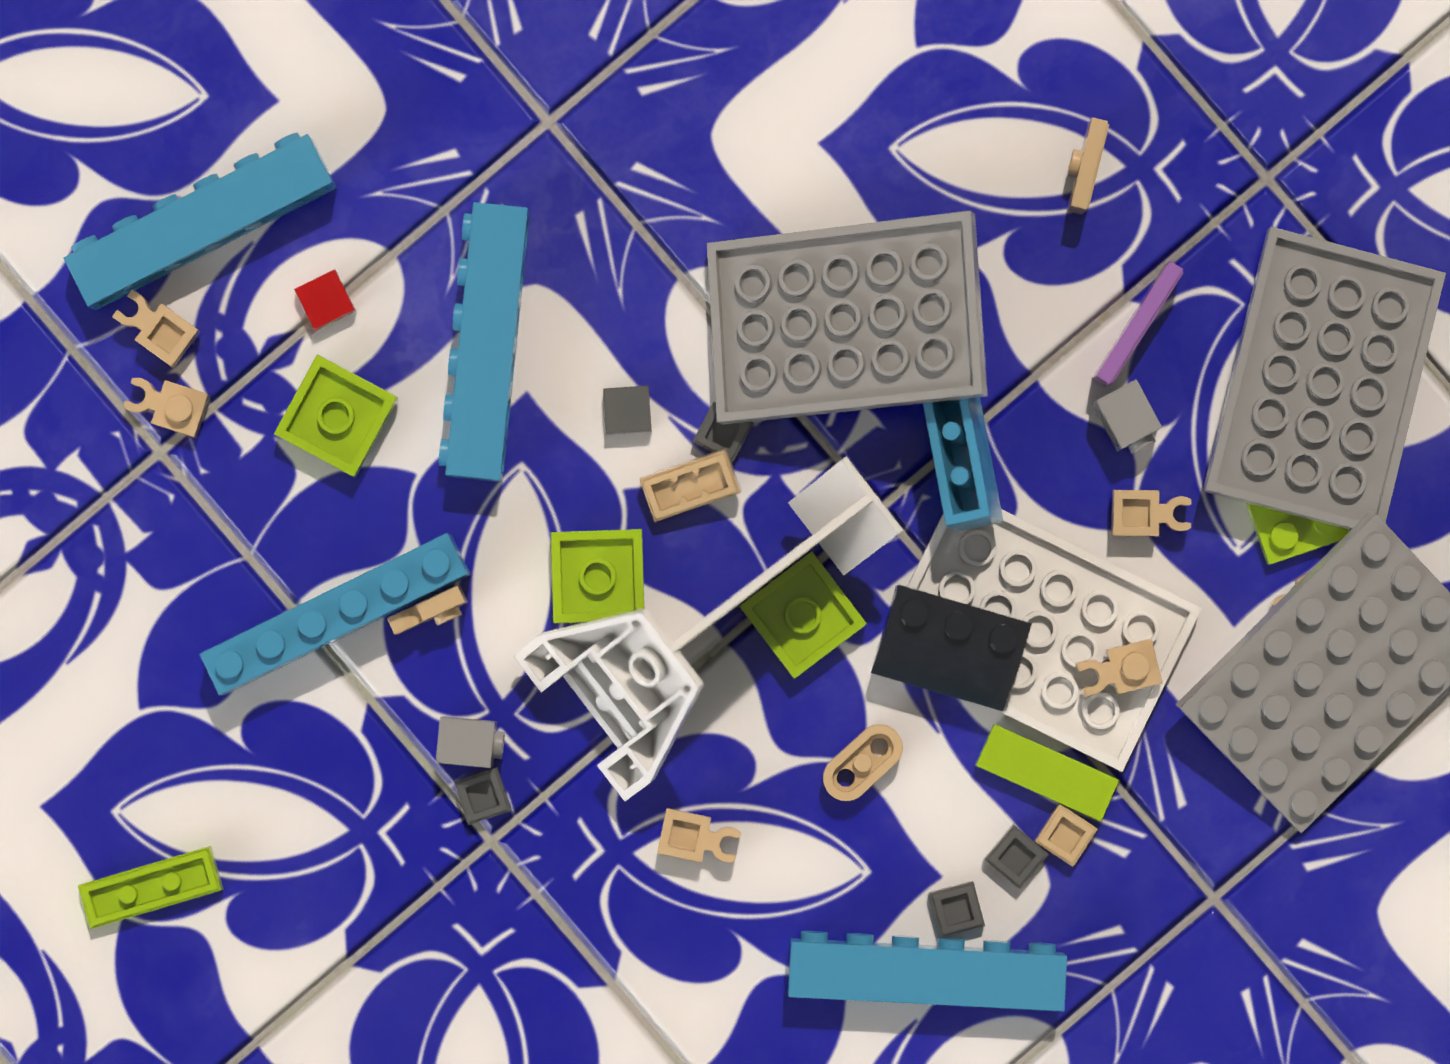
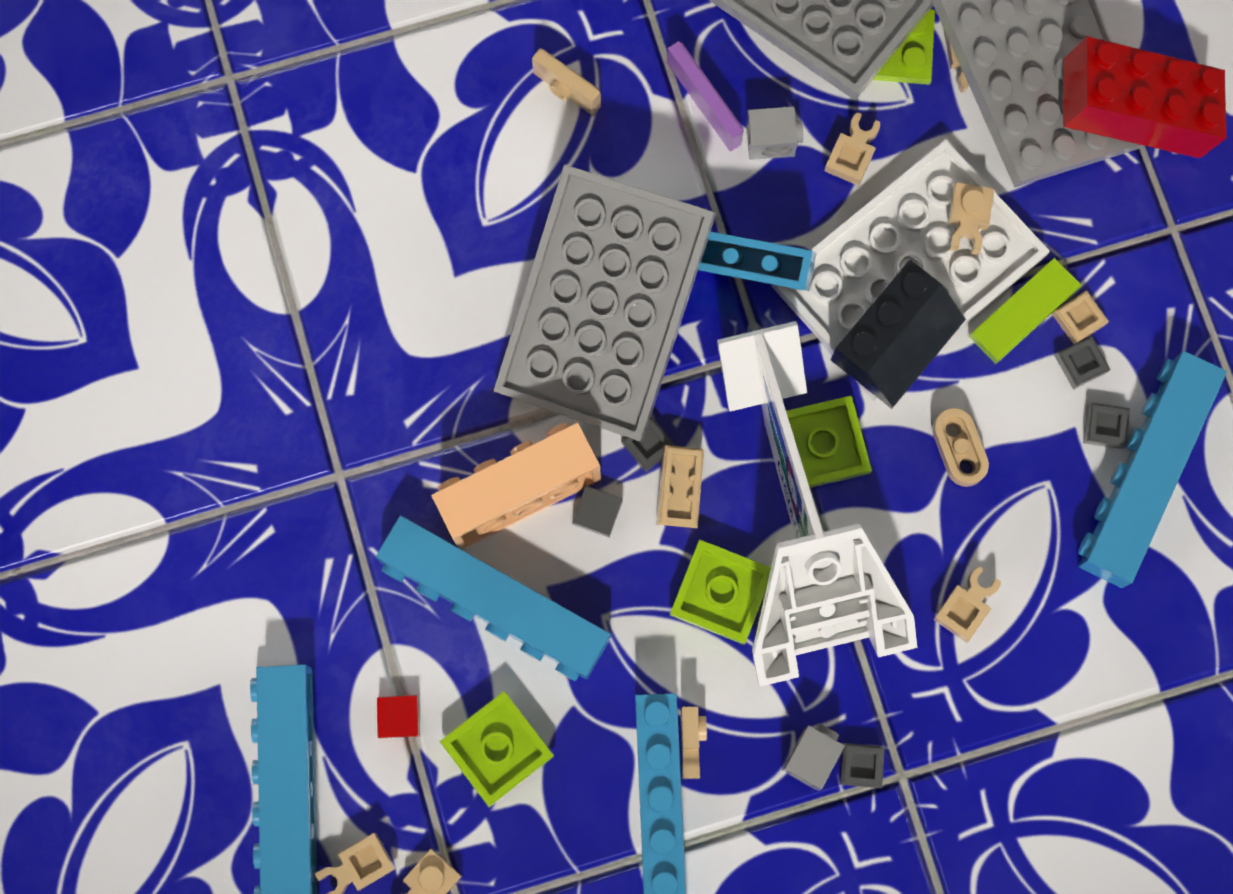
camera: 65 degrees left, 10 degrees down
none -> light nougat brick [431,423,601,550]
none -> red brick [1063,36,1227,158]

